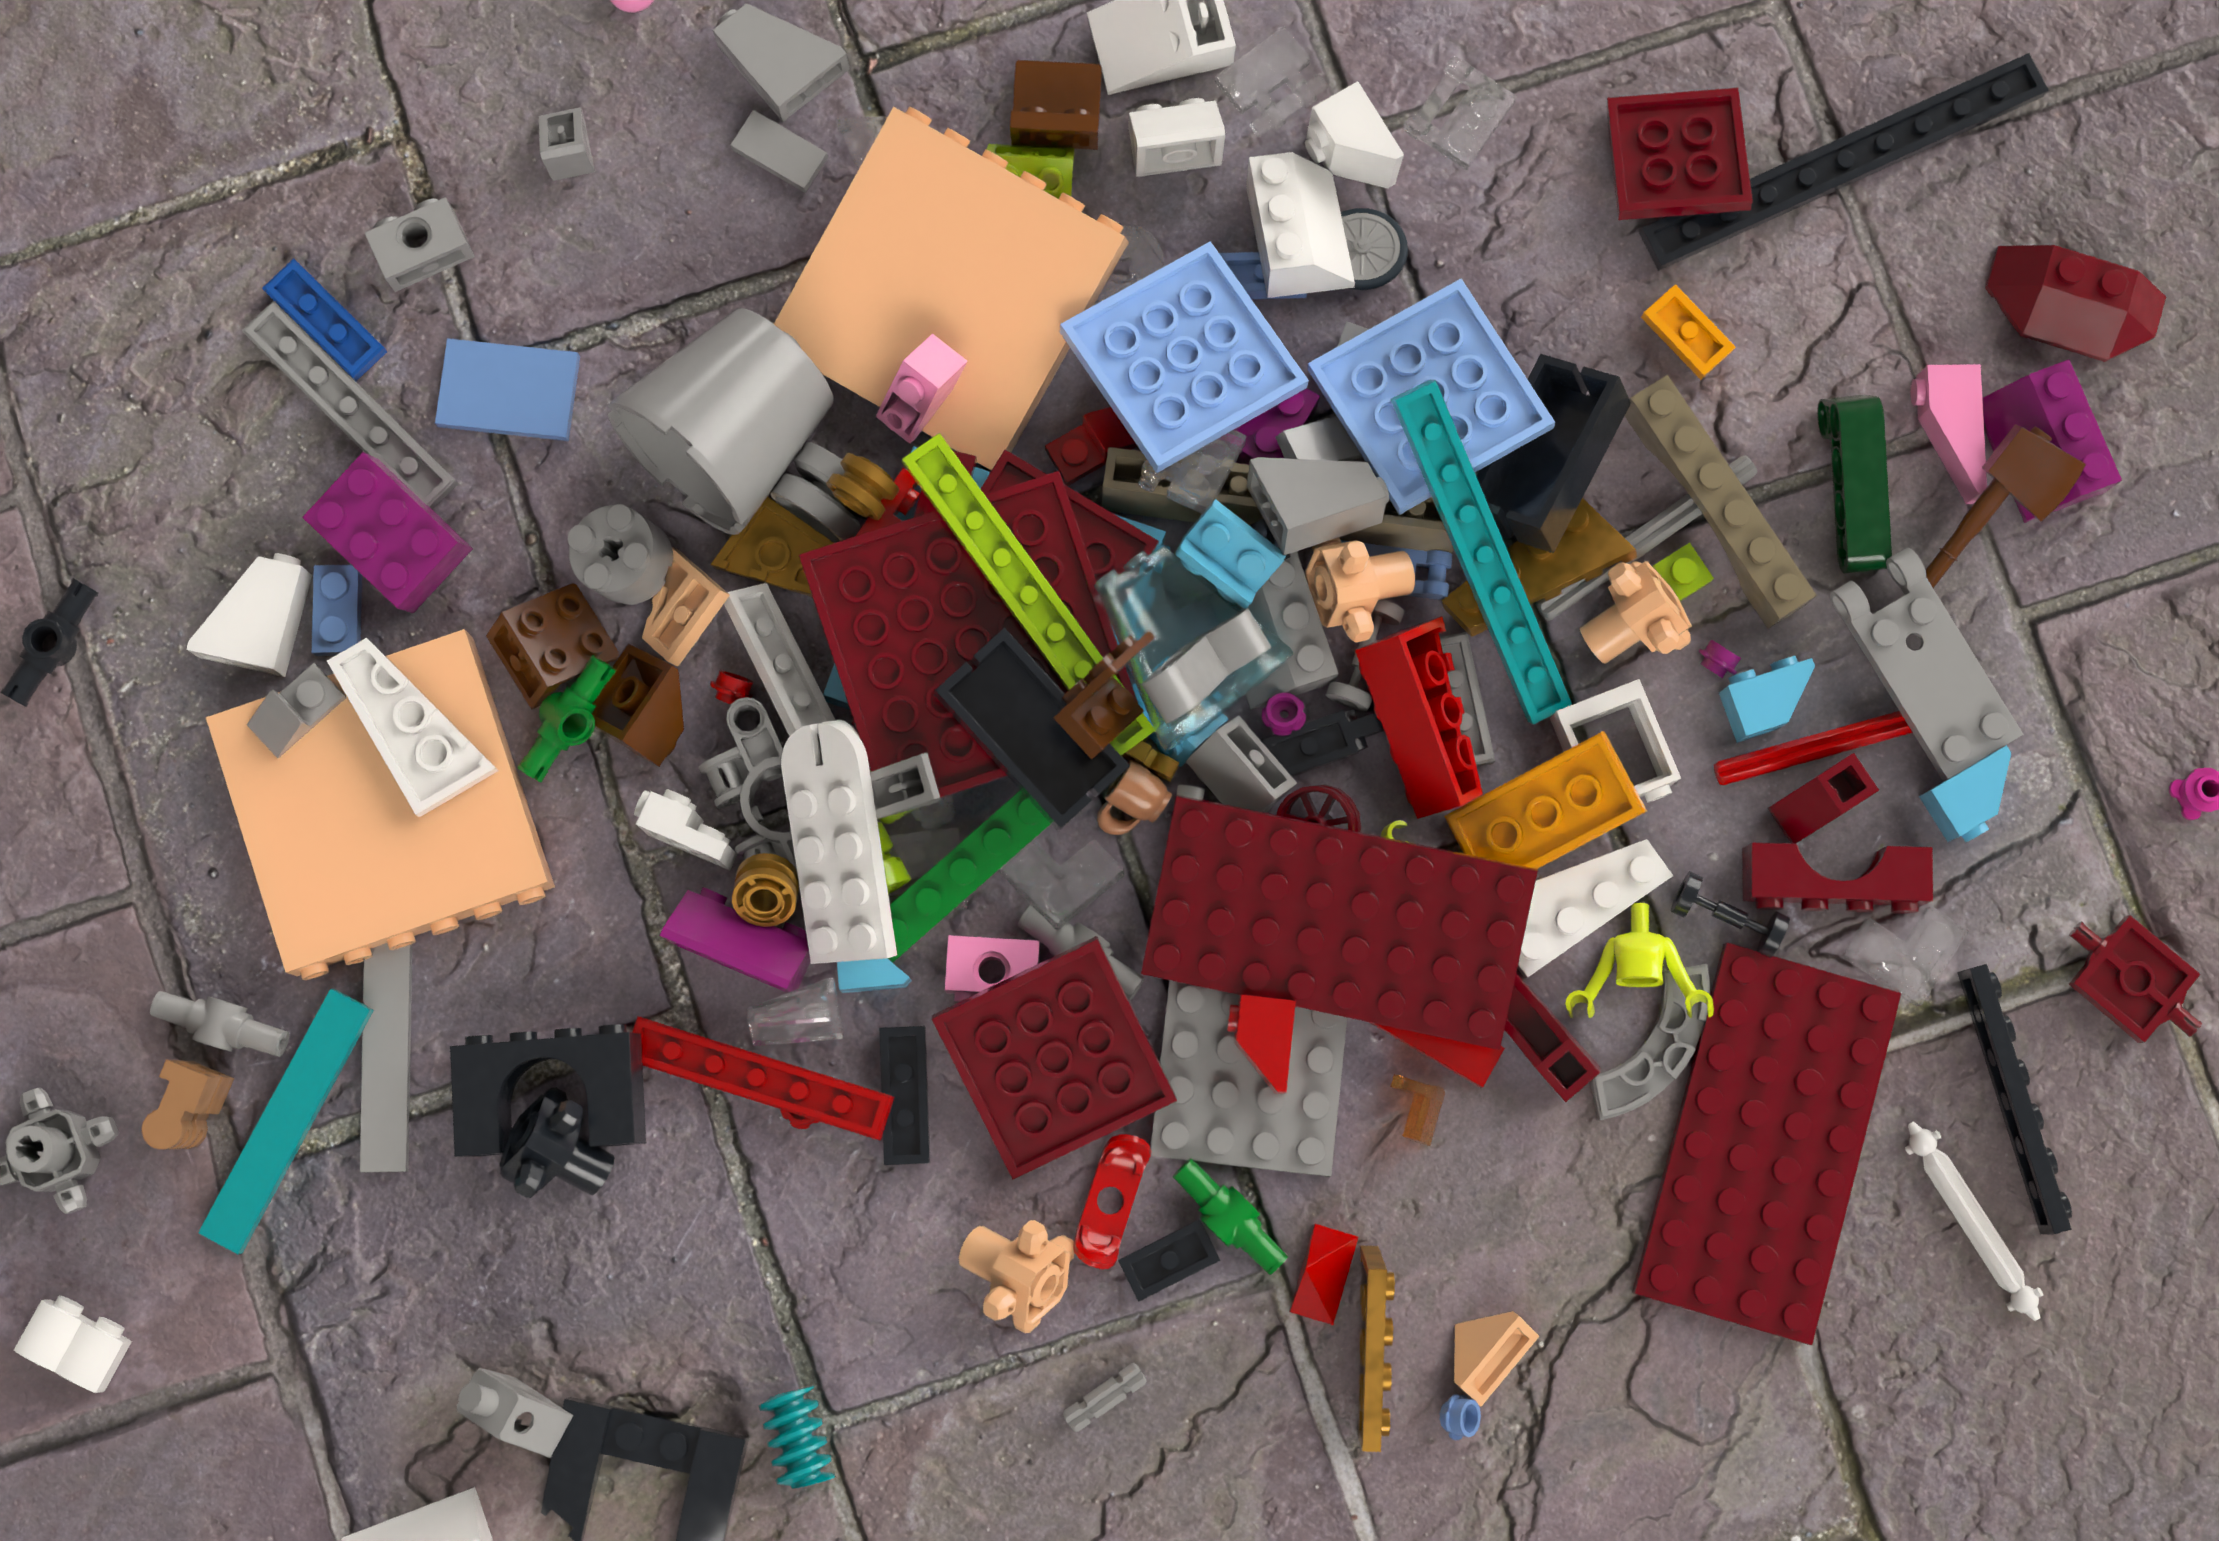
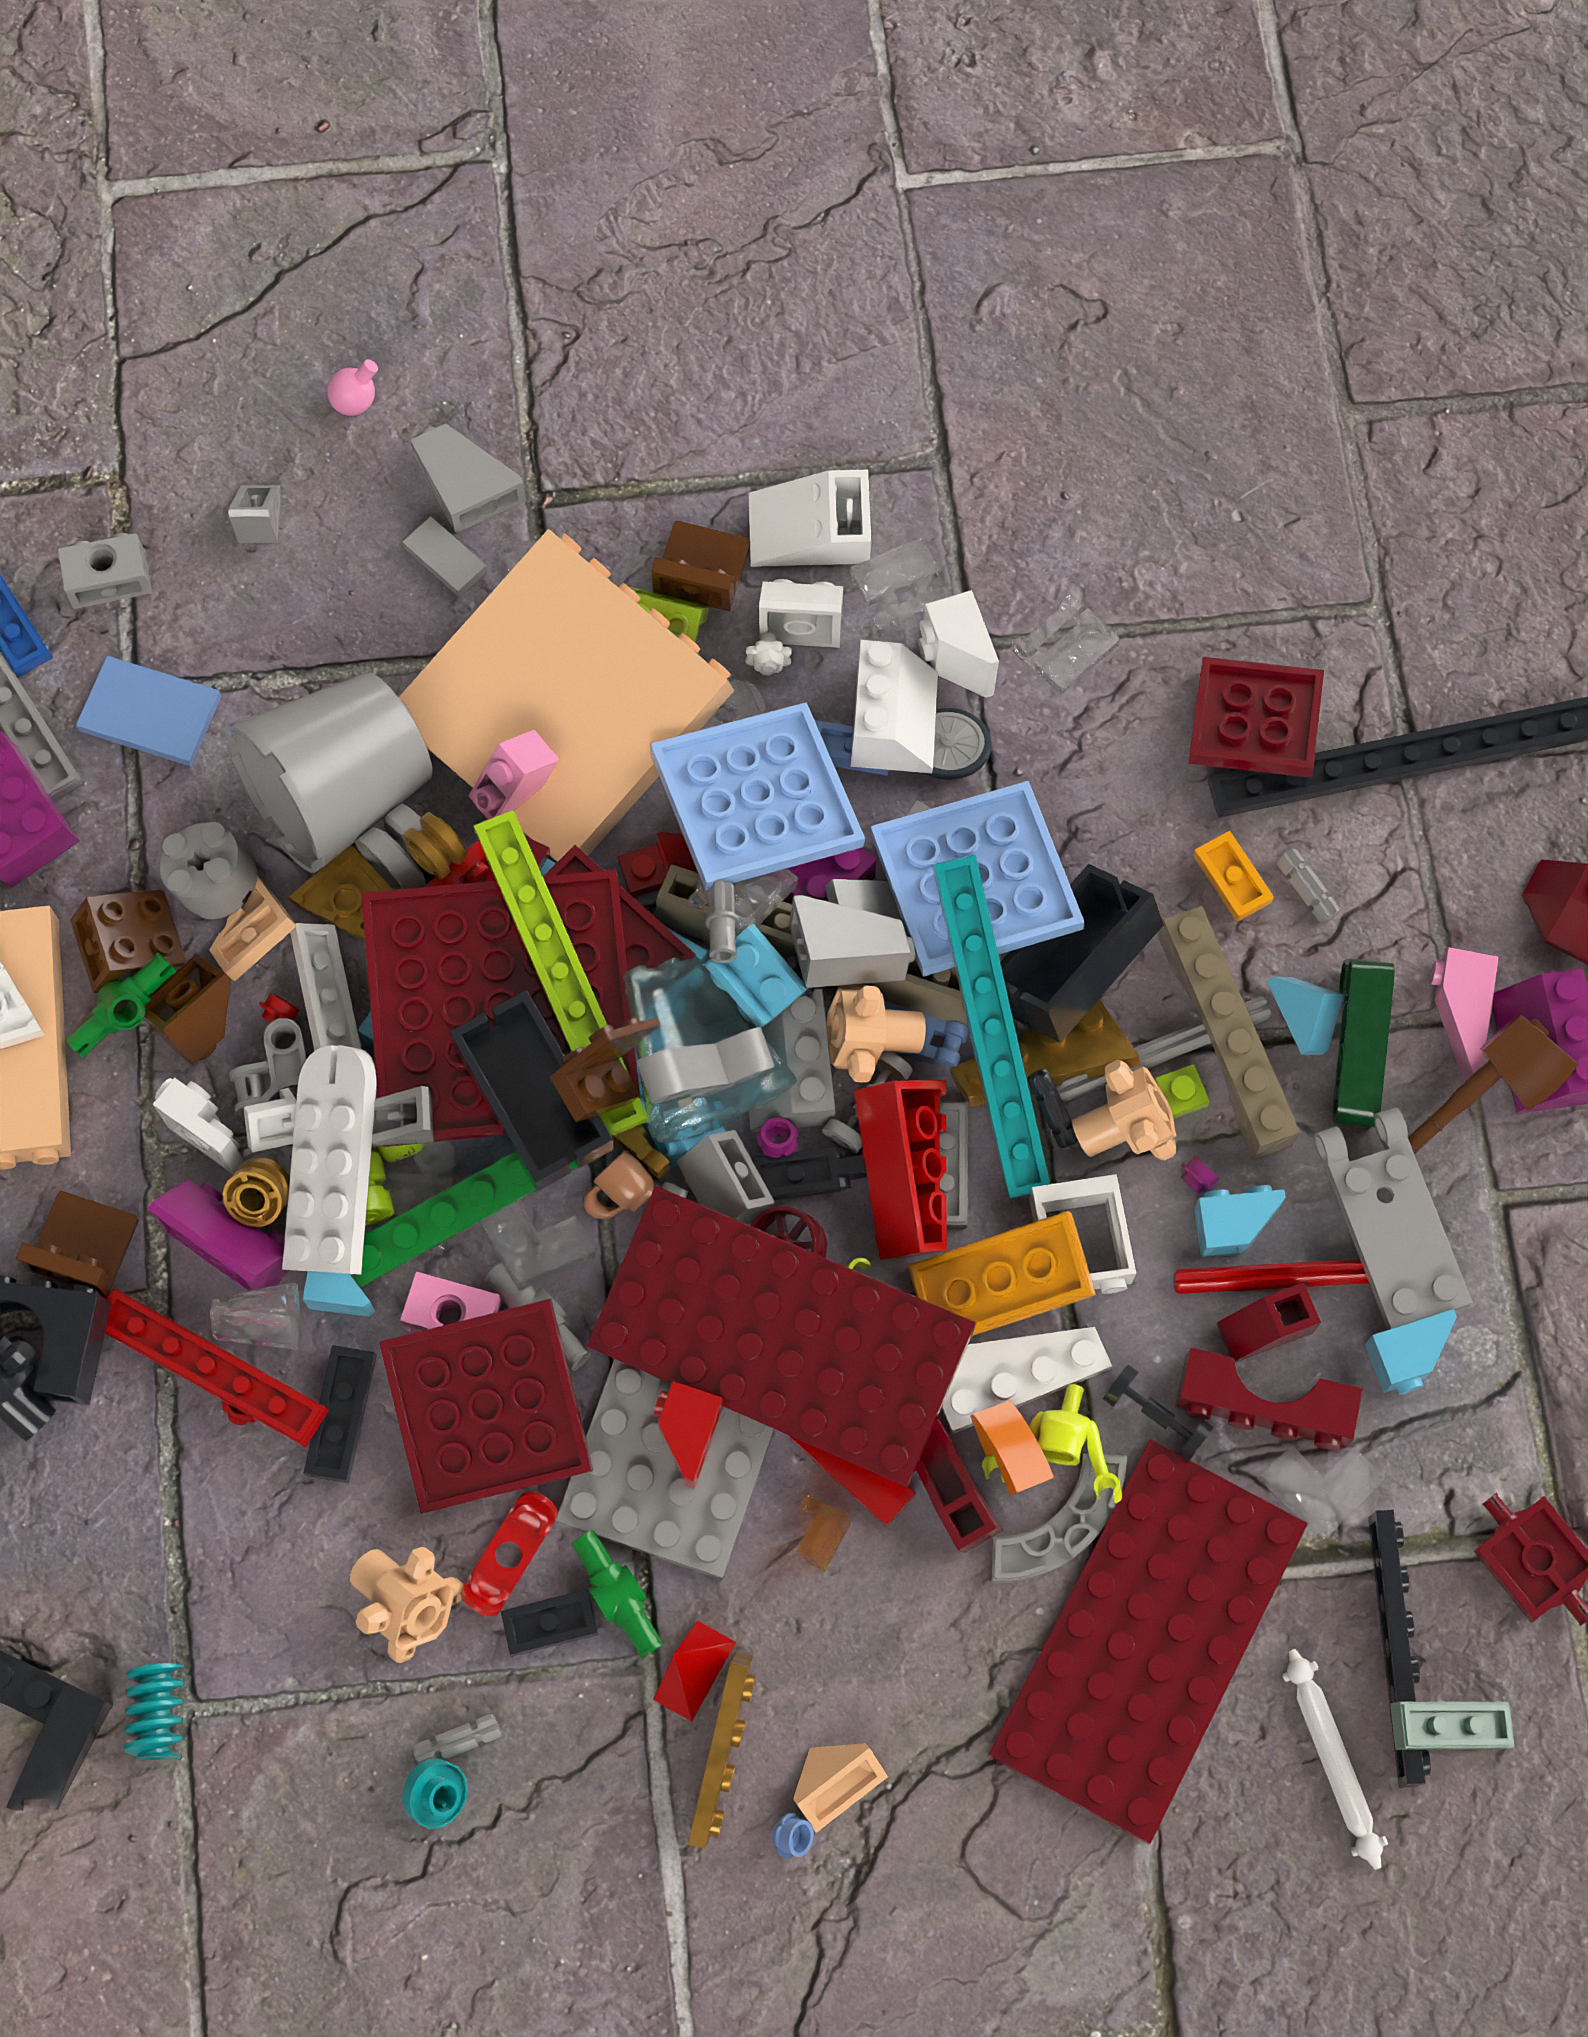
camera: 15 degrees right, 10 degrees down
none -> reddish brown bracket [16,1191,139,1297]
none -> white bracket [244,1088,297,1152]
none -> teal plate [402,1758,468,1829]
none -> light grey axle [705,880,739,963]
none -> white plant [745,632,792,676]
none -> orange slope [970,1400,1054,1495]
none -> black axle [1027,1069,1078,1148]
none -> medium azure slope [1267,977,1344,1055]
none -> light grey axle [1277,849,1340,923]
none -> tile [1390,1702,1515,1750]

